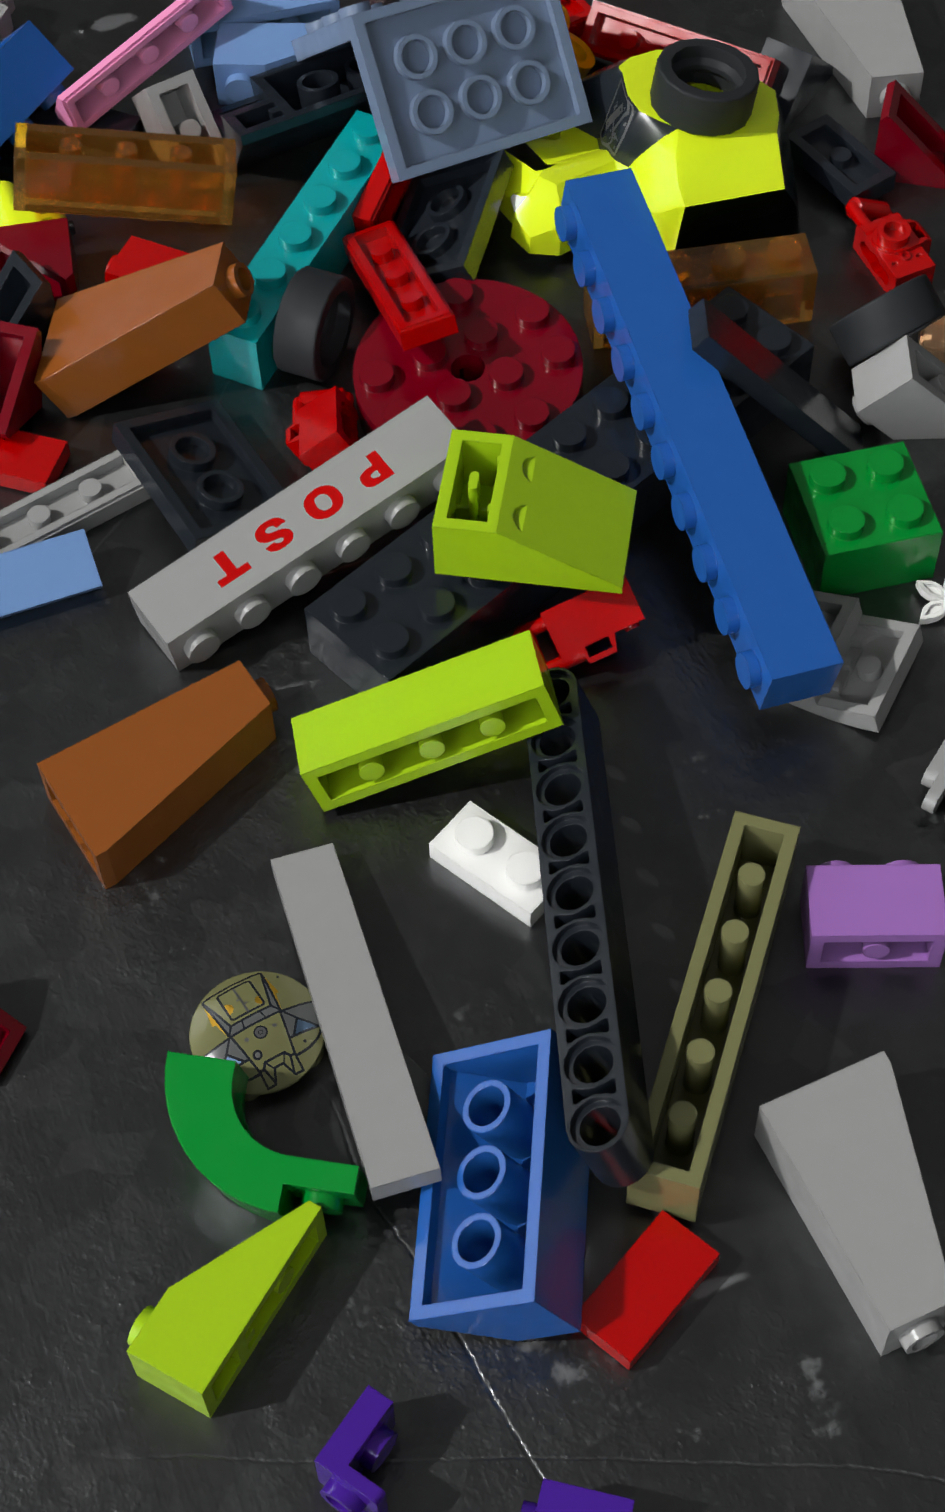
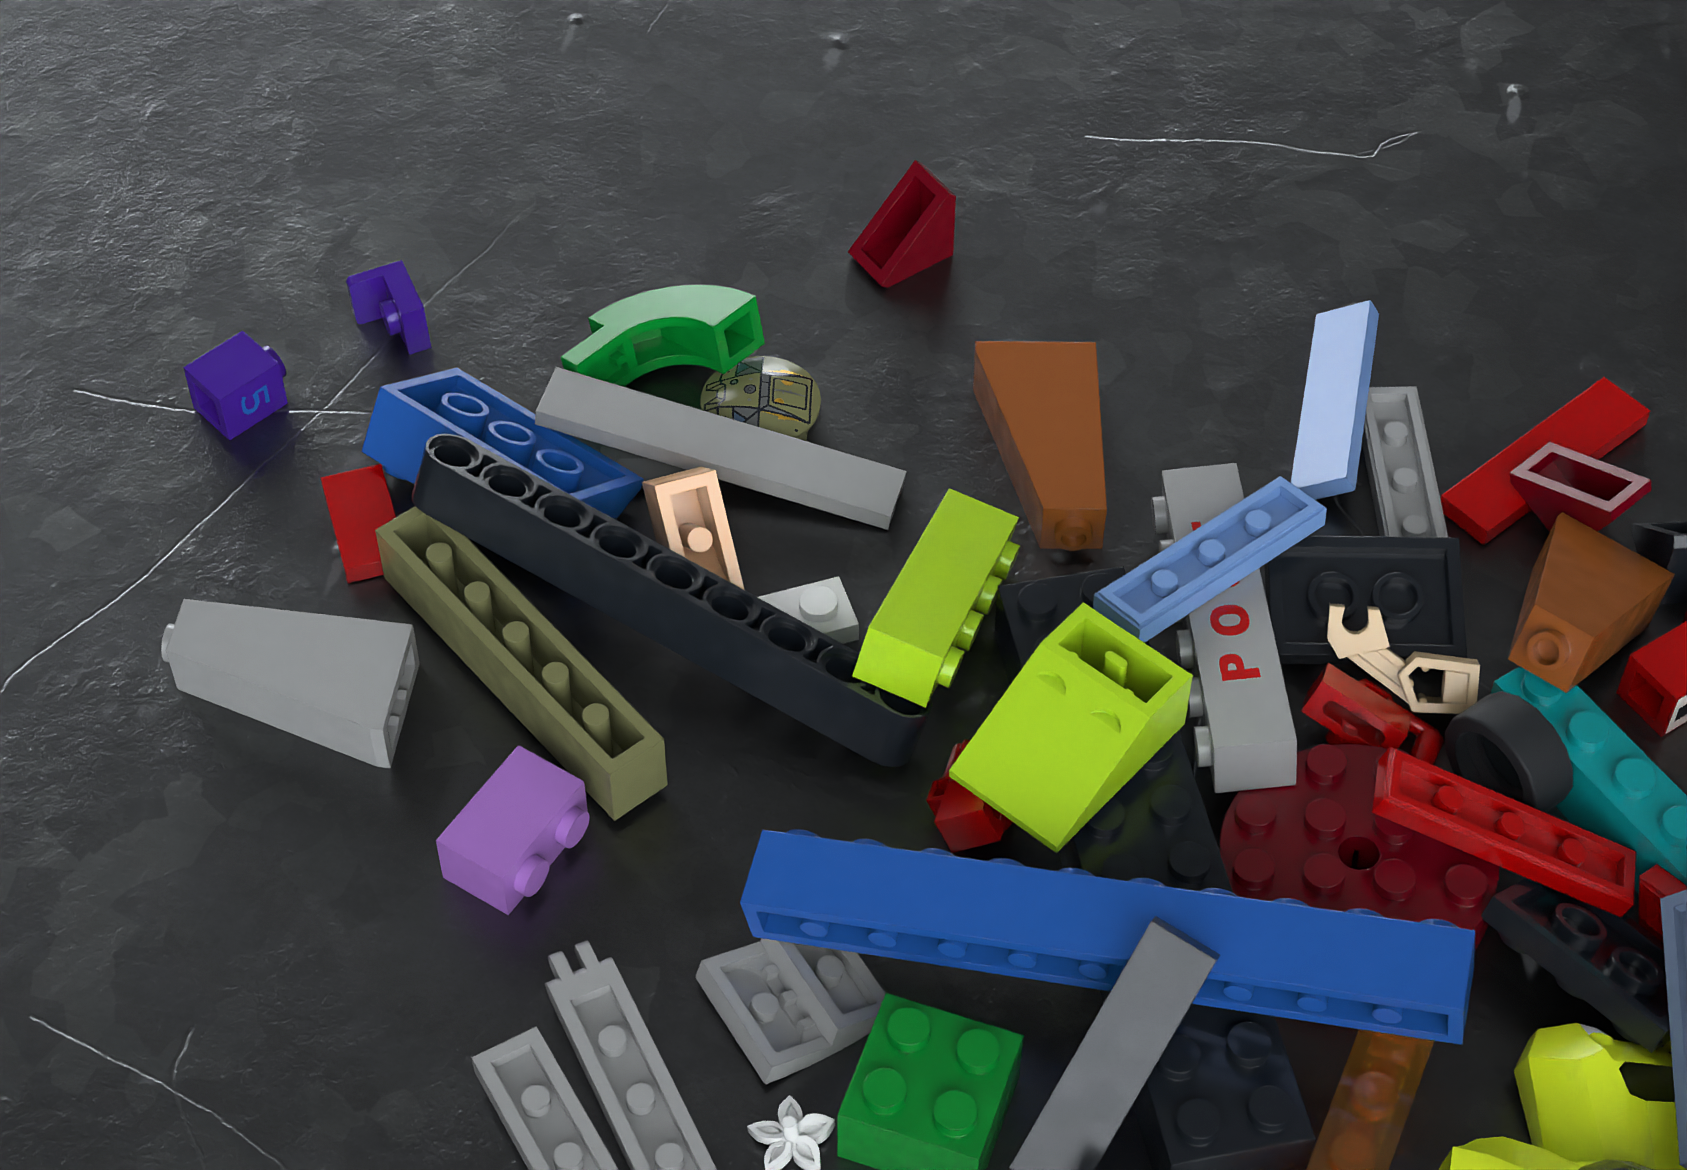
camera: 120 degrees right, 5 degrees down
lime slope [126,1200,327,1418] -> none
none -> light nougat slope [642,467,745,590]
none -> medium blue tile [1093,476,1327,643]
none -> tan piece [1327,603,1480,714]

